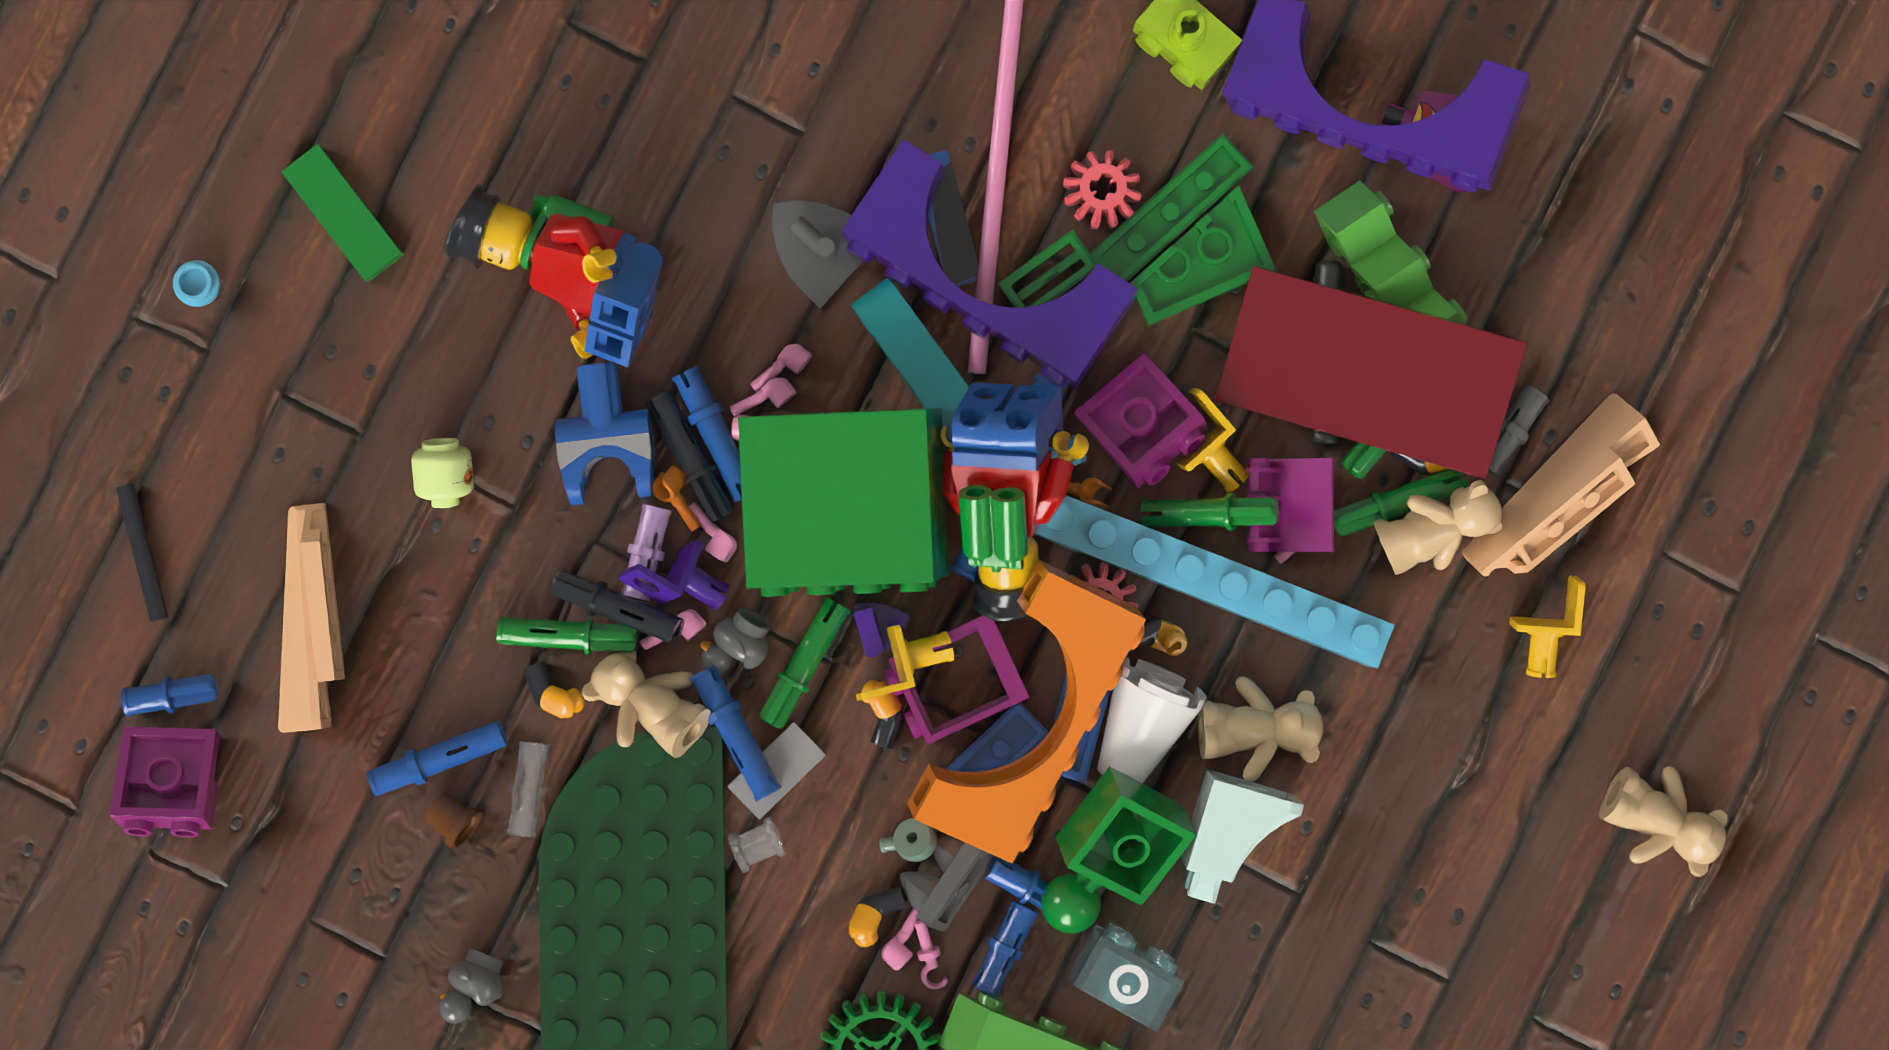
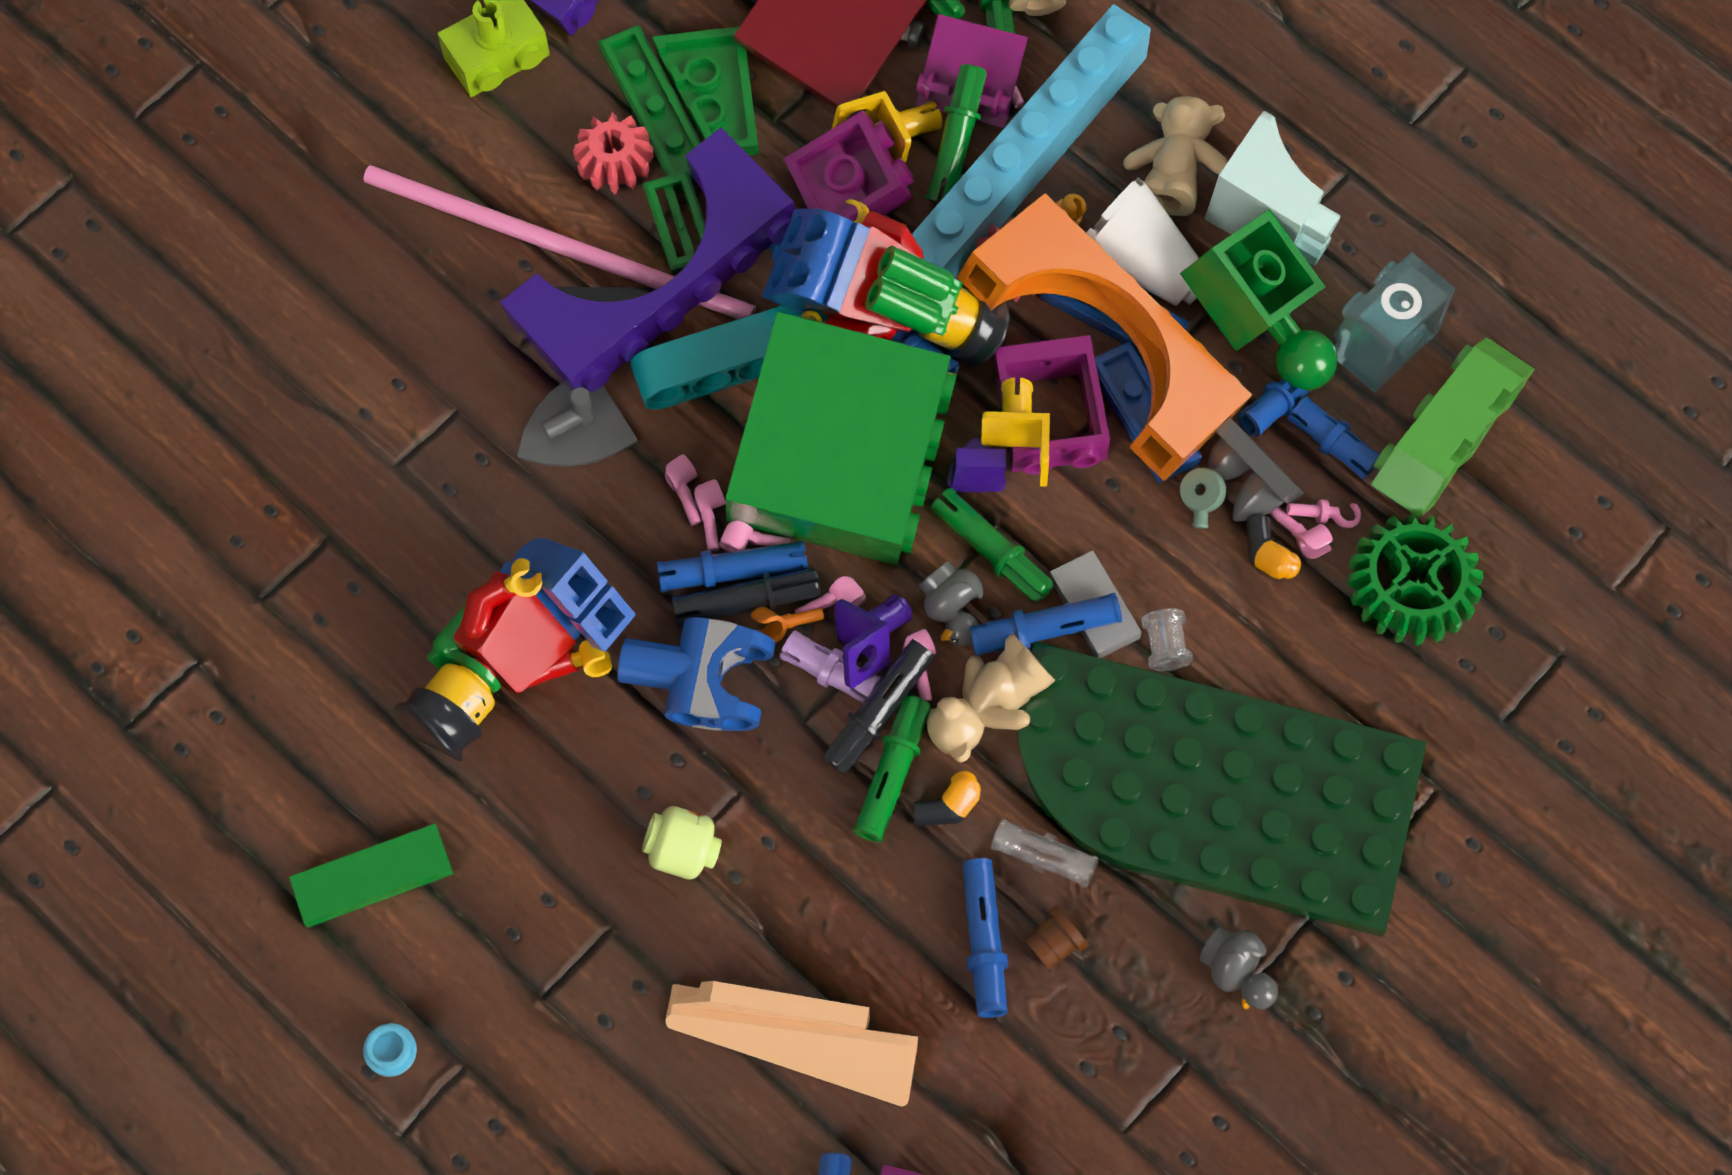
camera: 75 degrees left, 20 degrees down
arm [861,680,904,749] -> none

